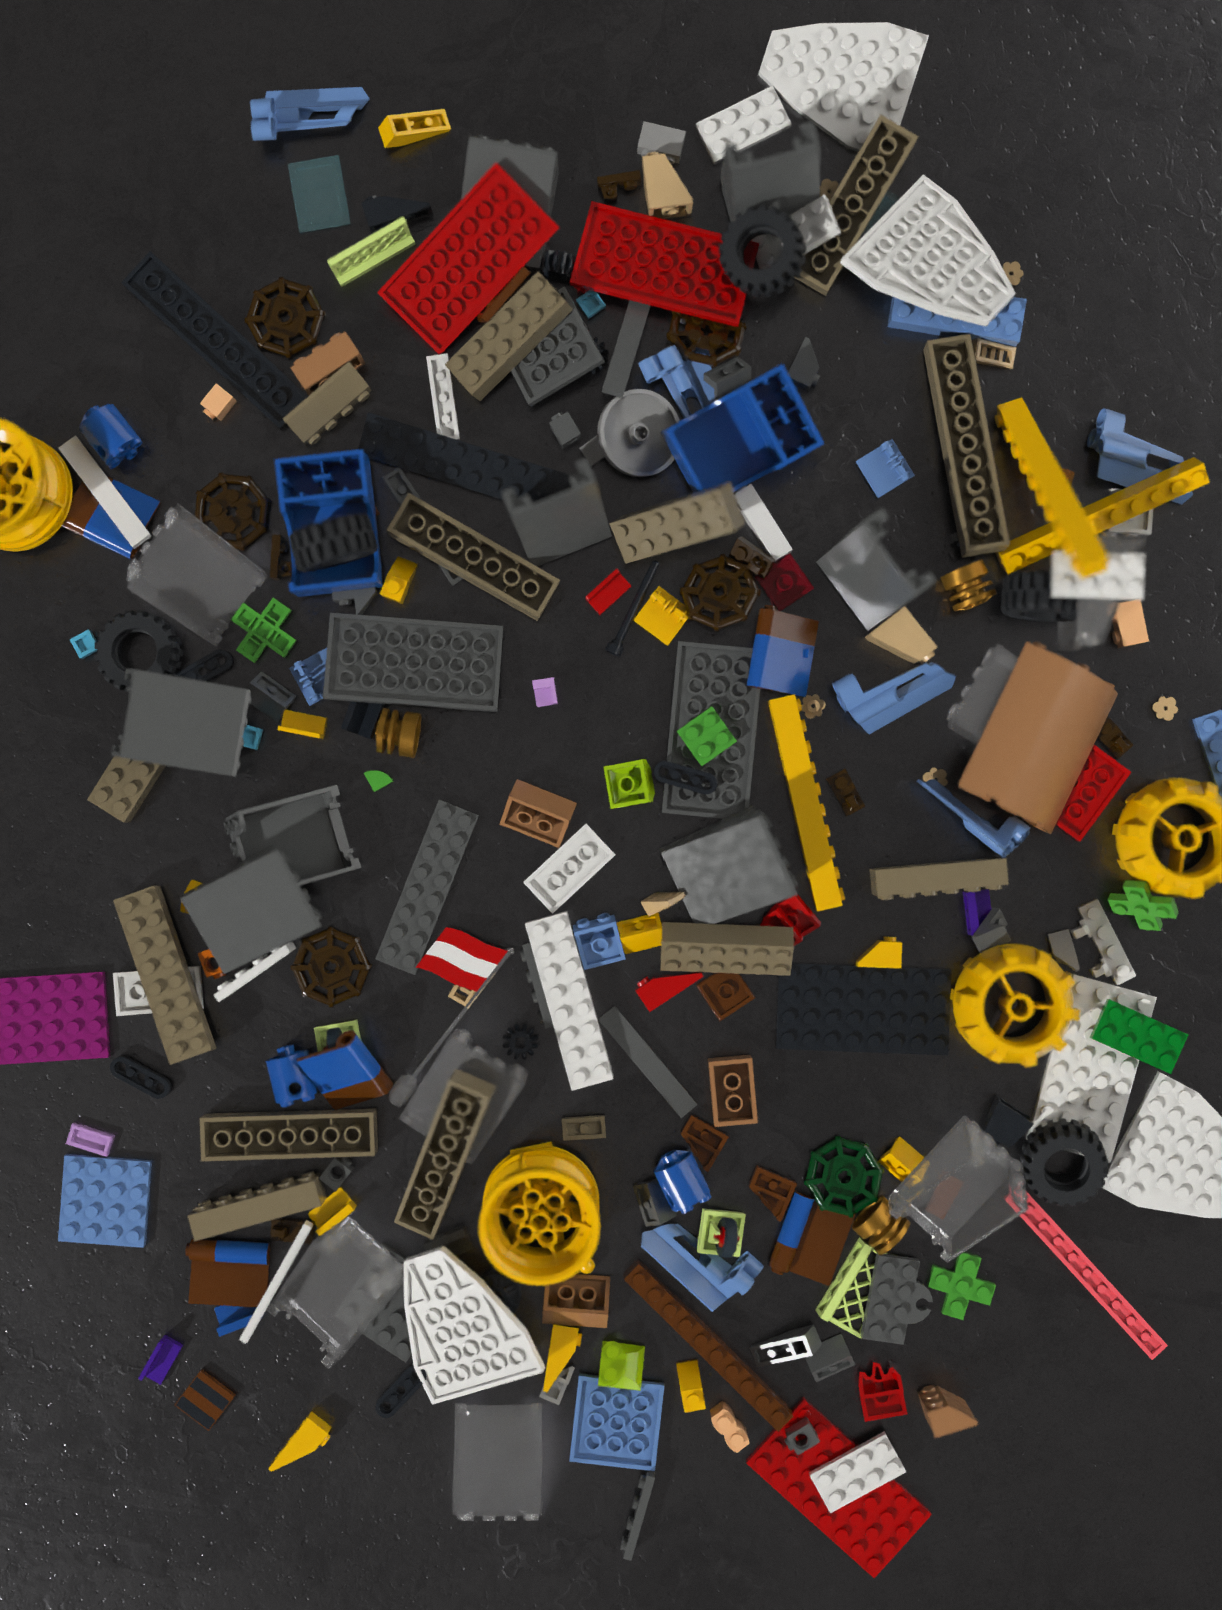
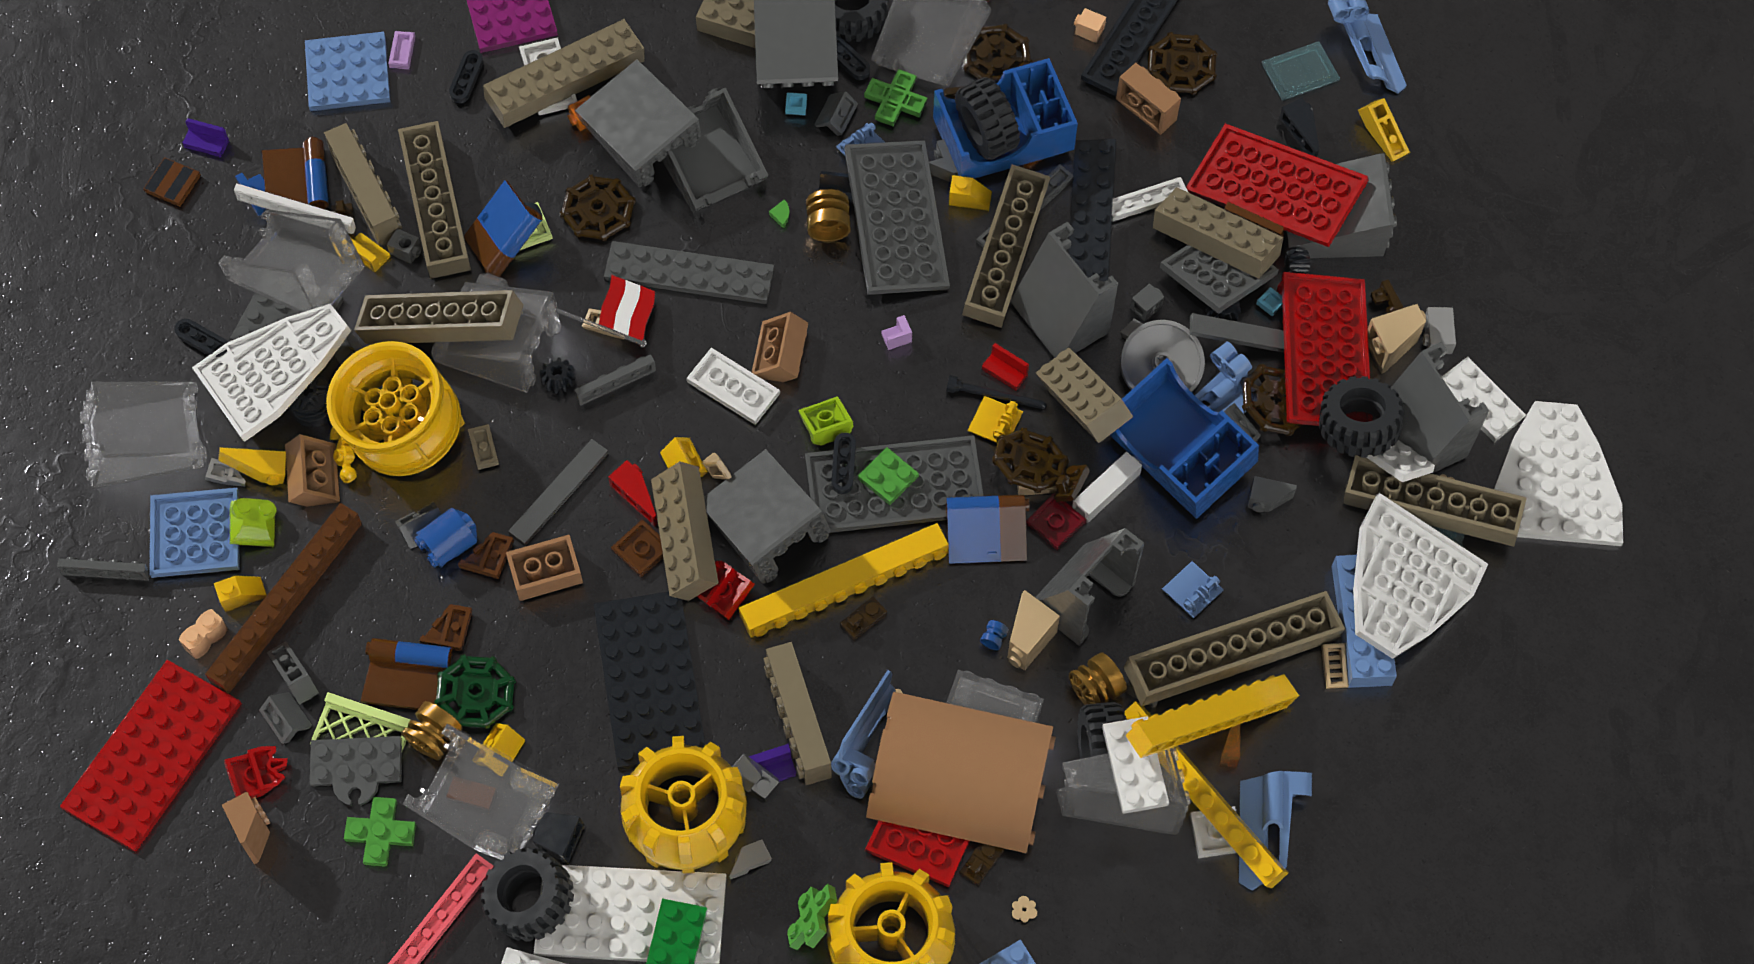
camera: 75 degrees right, 25 degrees down
white plate [214,941,297,1002] -> none
blue cylinder [266,1044,318,1107] -> none
yellow slope [268,1411,331,1472] -> none
yellow panel [277,710,328,739] -> none
dark tan slope [283,362,372,446] -> none
yellowish green fence [327,217,416,287] -> none
white brick [525,911,614,1091] -> none
medium blue plate [572,913,626,970] -> none
medium blue panel [641,1224,764,1312] -> none
yellowish green plate [696,1208,746,1258] -> none
dark grey brick [784,1417,820,1455] -> none
tan plant [802,694,826,719] -> none
white plate [809,1431,906,1513] -> none
medium blue panel [832,662,956,734] -> none
yellow slope [855,936,902,968] -> none
tan plant [1003,261,1023,286] -> none
white hinge [1070,899,1136,985] -> none
light nougat brick [1108,600,1149,648] -> none
none -> blue wheel [980,620,1009,650]

